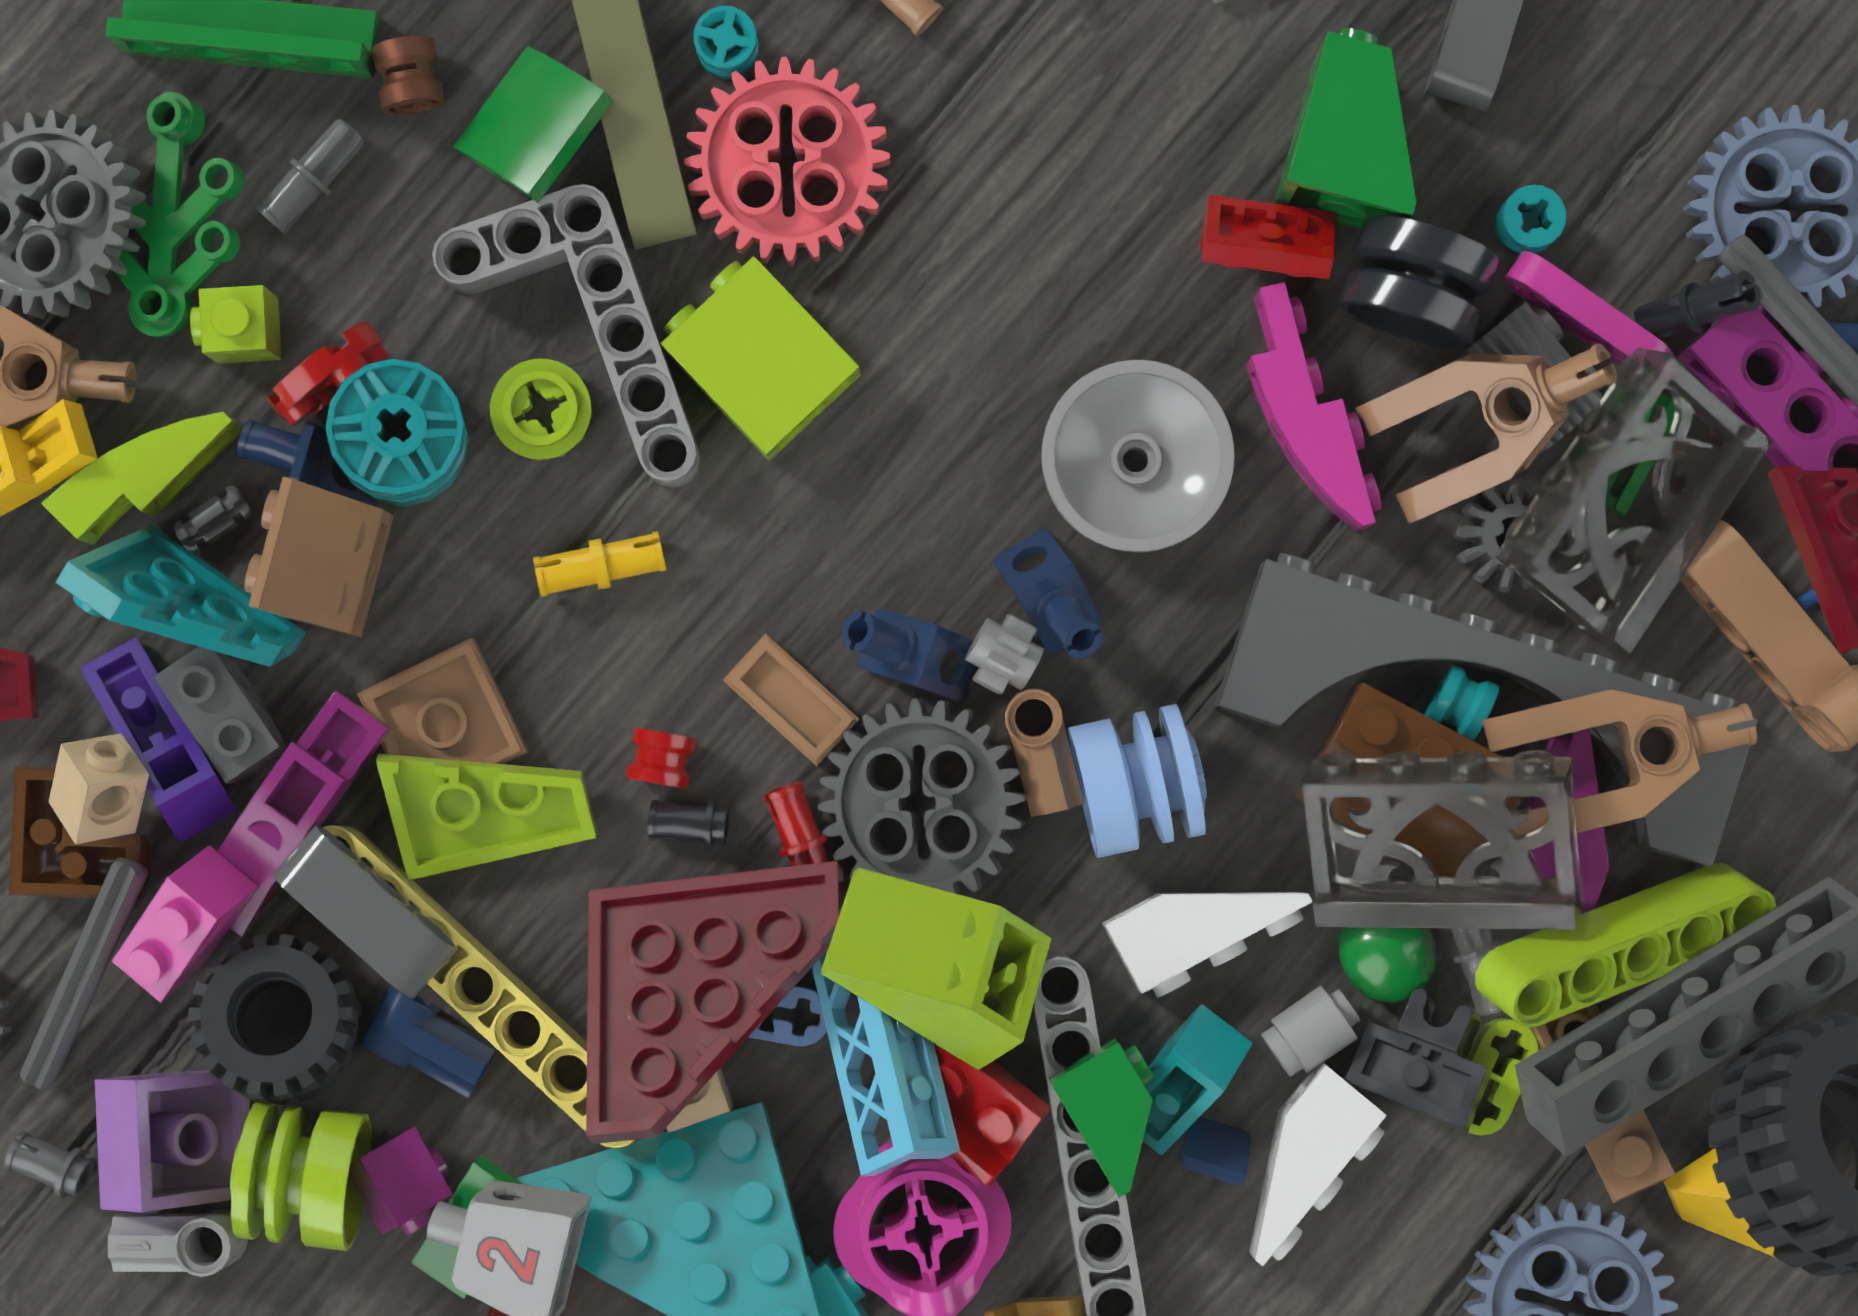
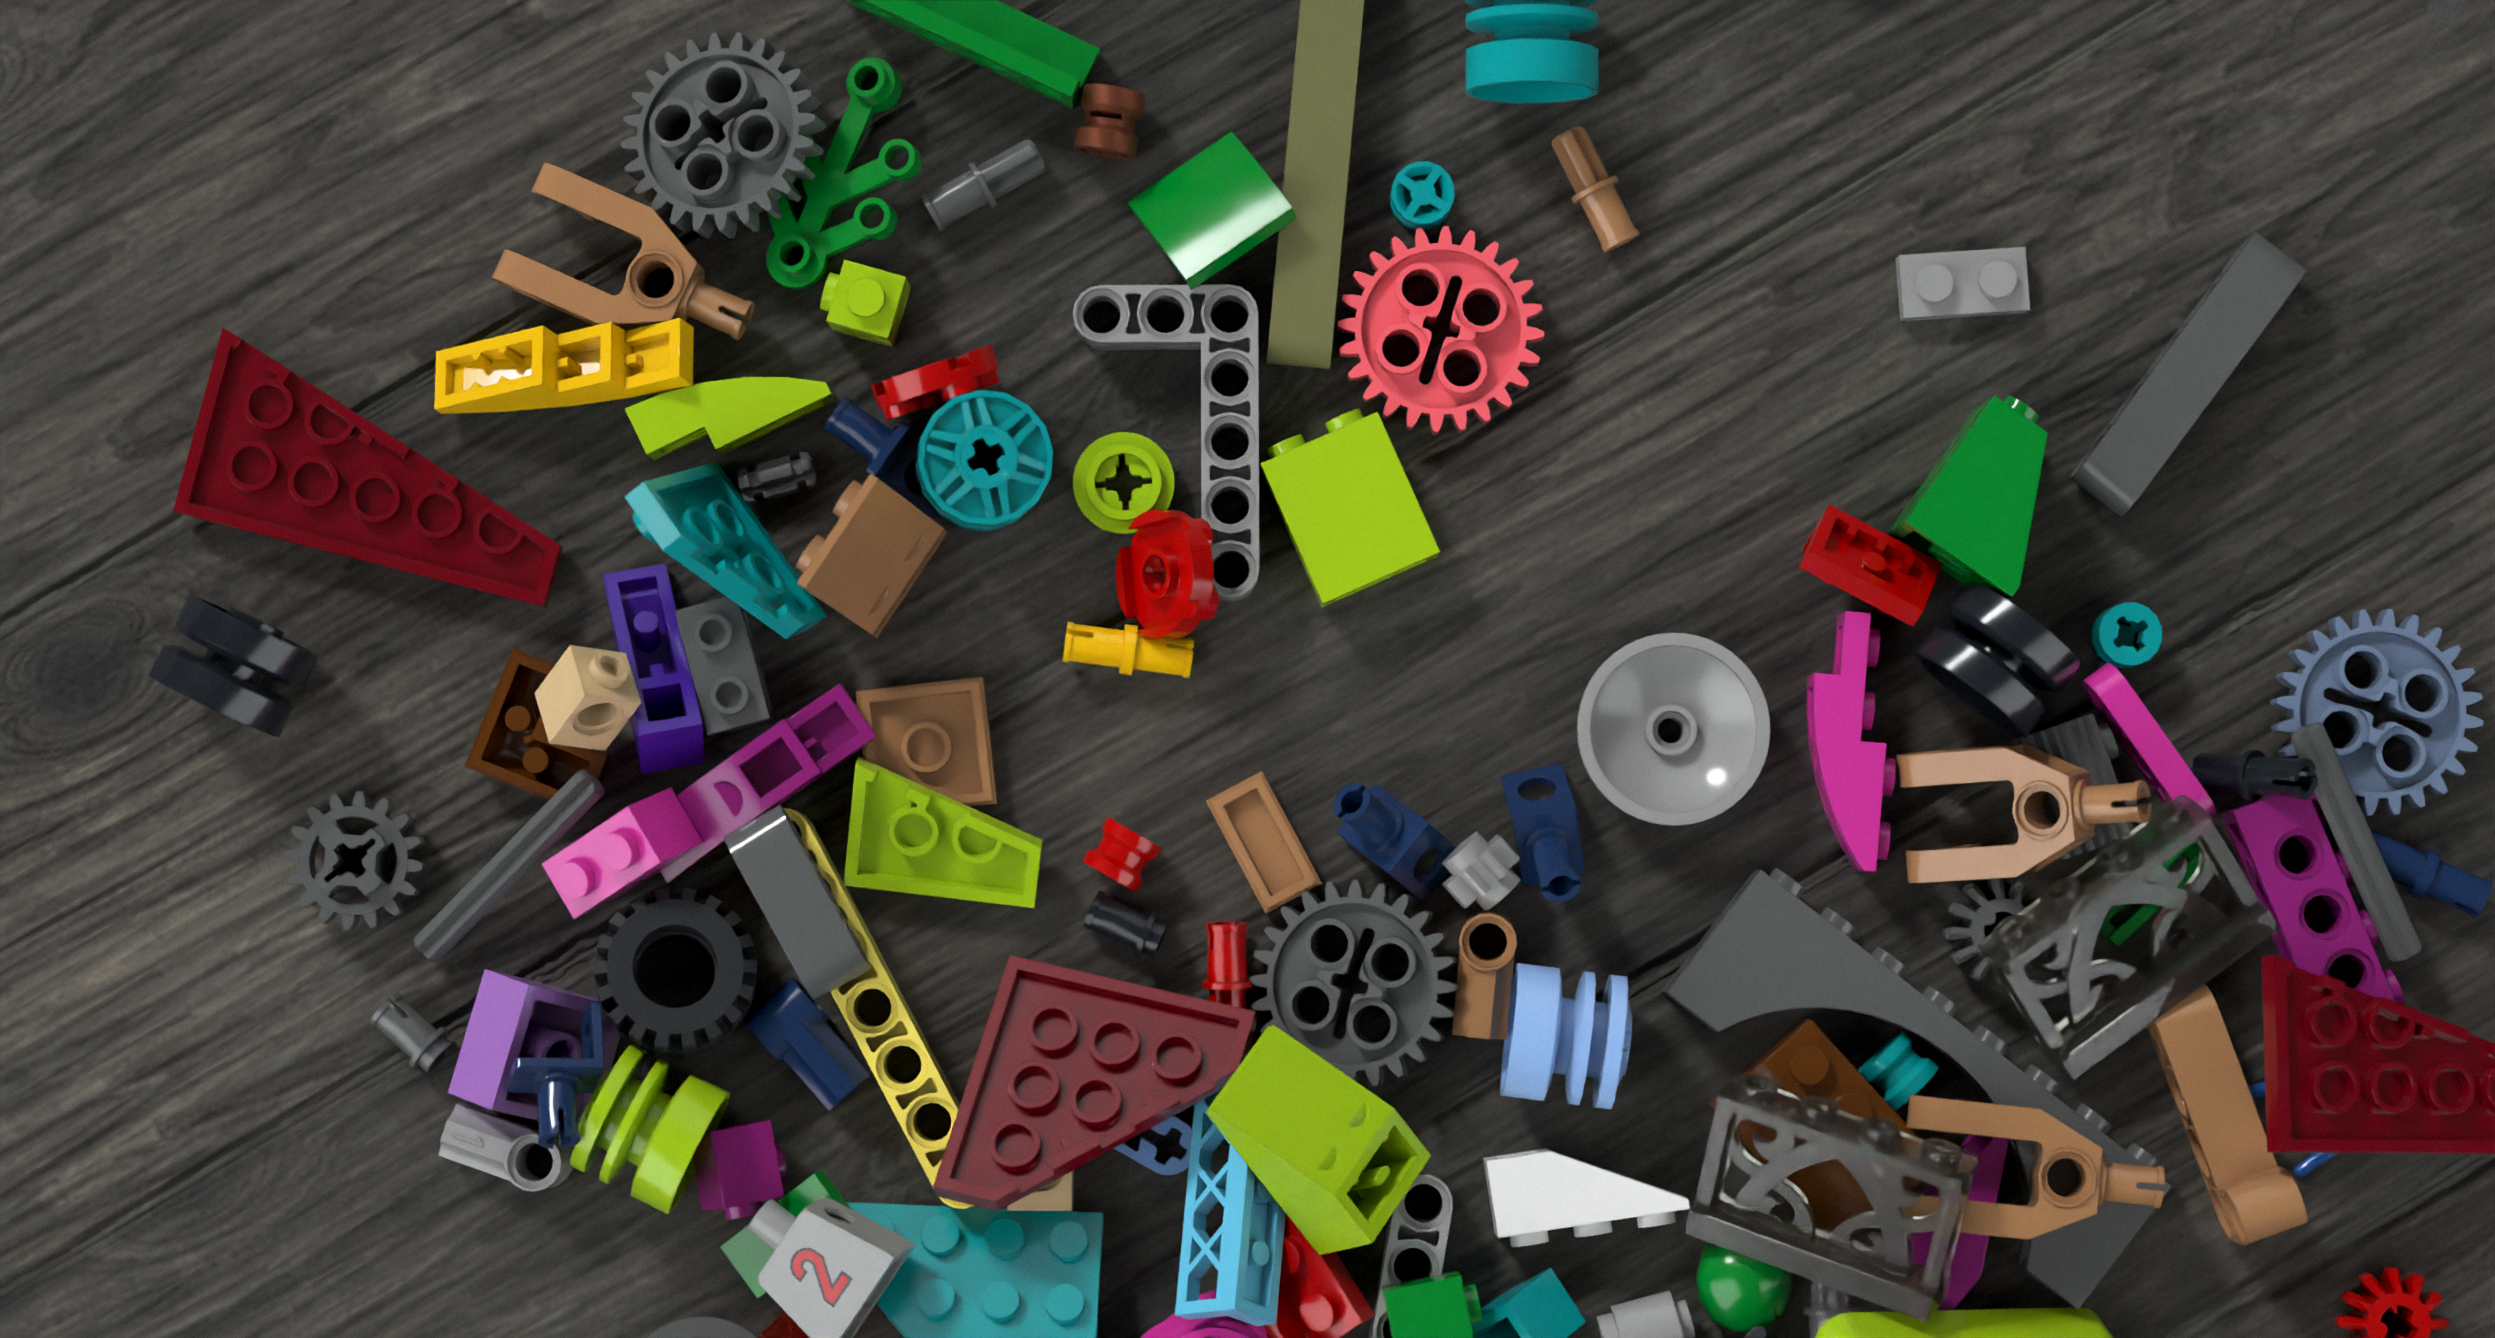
camera: 15 degrees right, 0 degrees up
none -> dark blue bracket [507,1001,604,1149]
none -> red plate [1116,510,1219,638]

